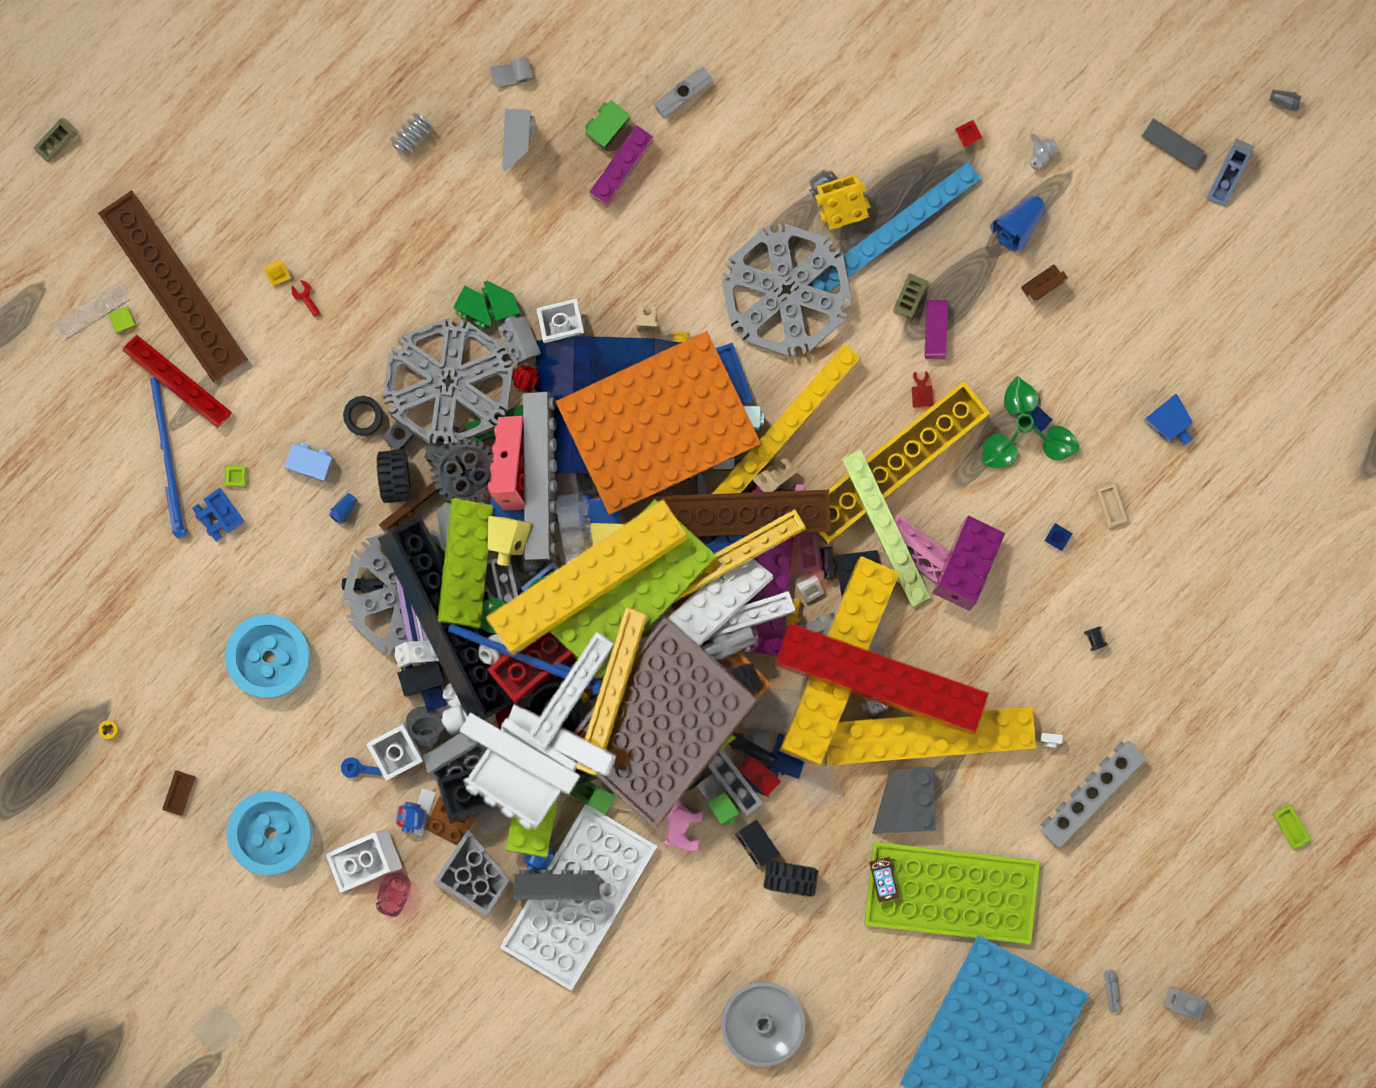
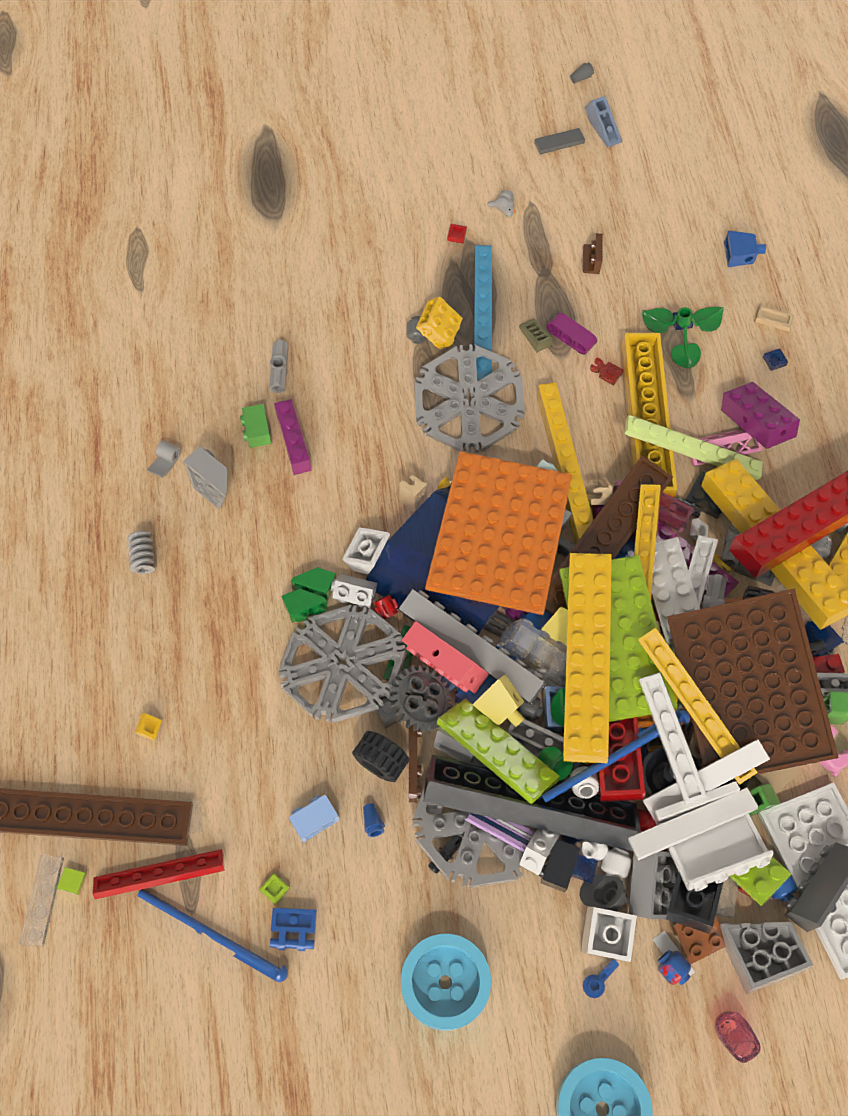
camera: 55 degrees left, 20 degrees down
red bar [291,280,321,318] -> none
white slope [326,829,402,893] -> none
black tyre [343,396,383,436] -> none
dark grey brick [382,421,415,450] -> none
blue cone [990,196,1045,252] -> none

